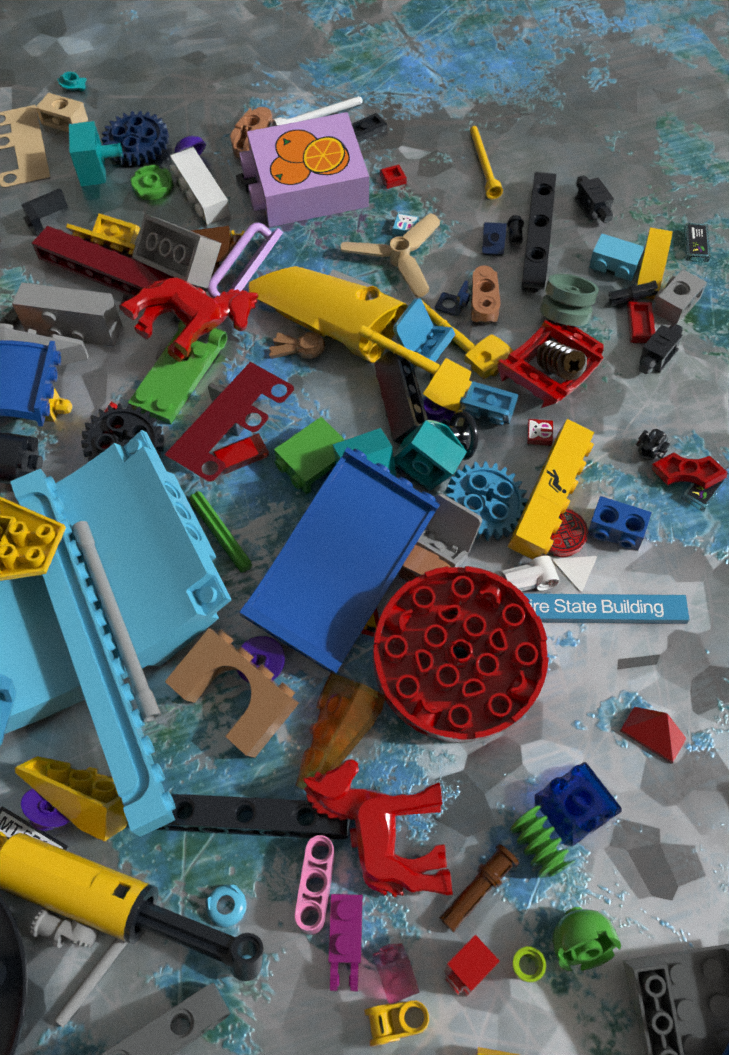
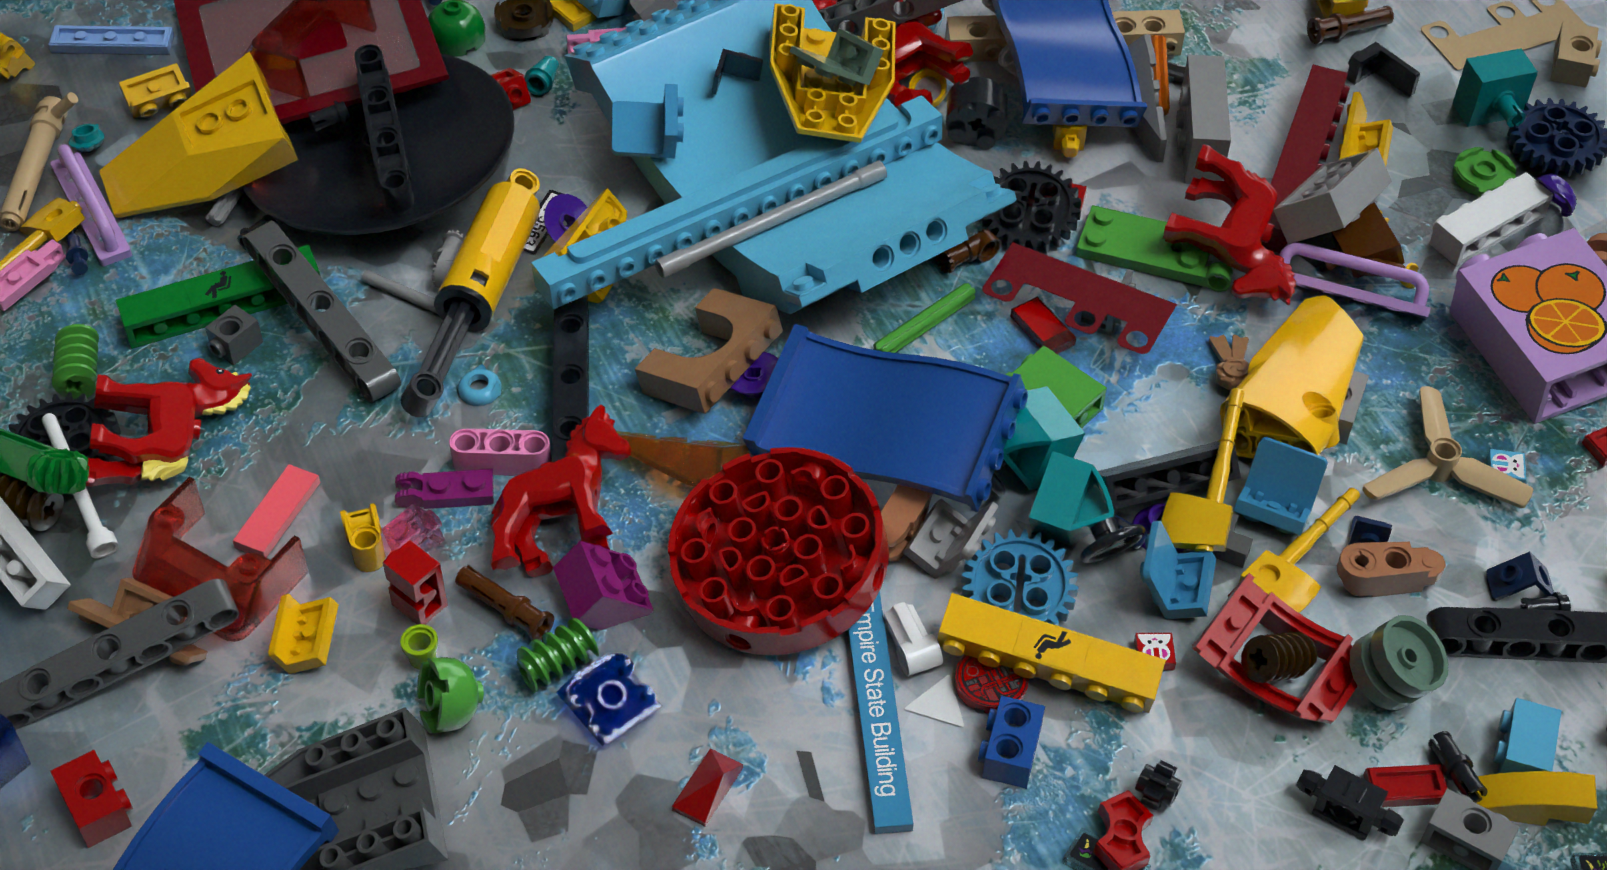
camera: 80 degrees right, 10 degrees down
none -> magenta slope [553,541,654,630]

